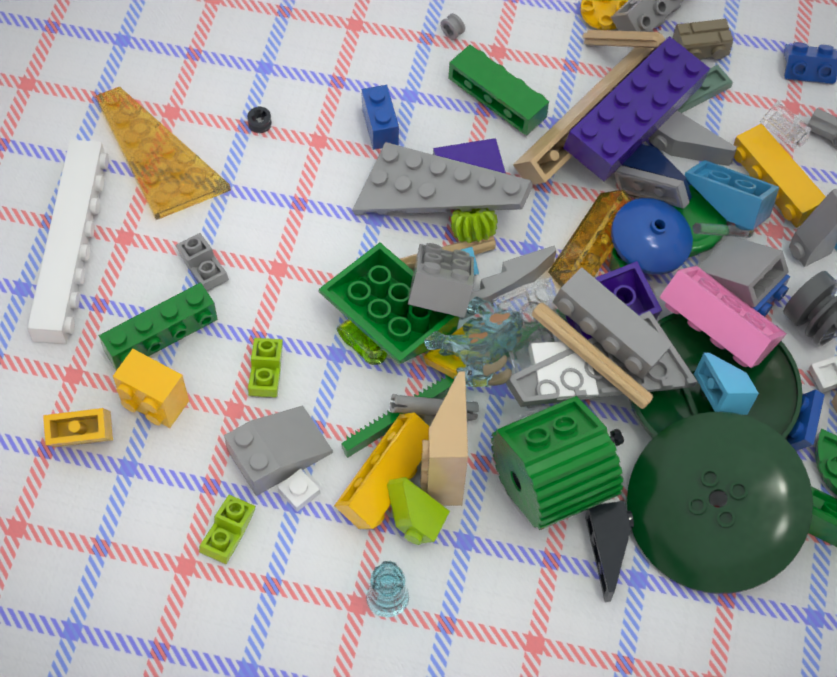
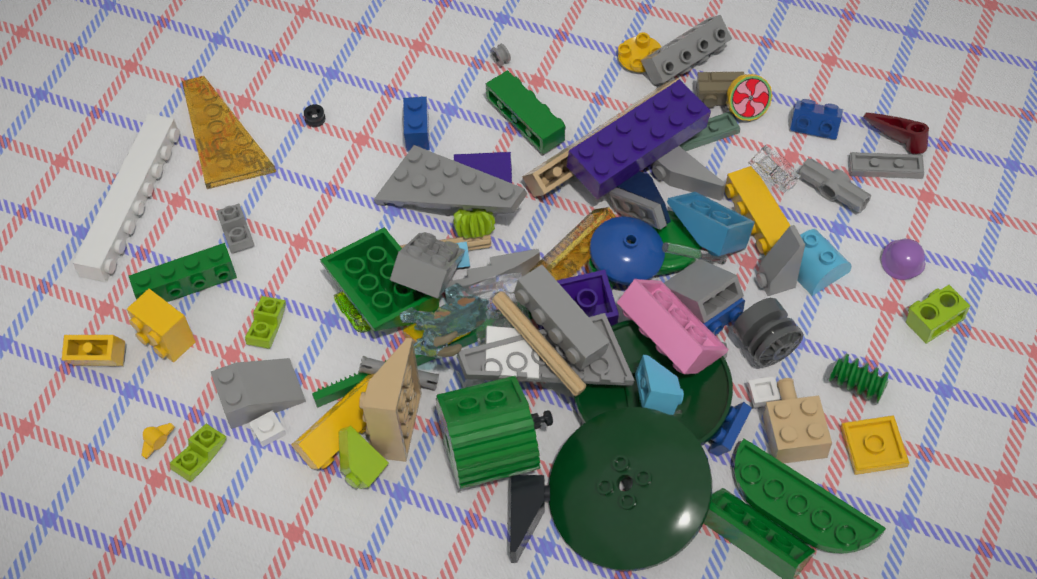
camera: 15 degrees right, 5 degrees down
clear light blue plant [366,561,409,617] -> none
tan axle [583,30,663,48] -> none
none -> yellow piece [141,423,175,459]
none -> tile [726,74,772,121]

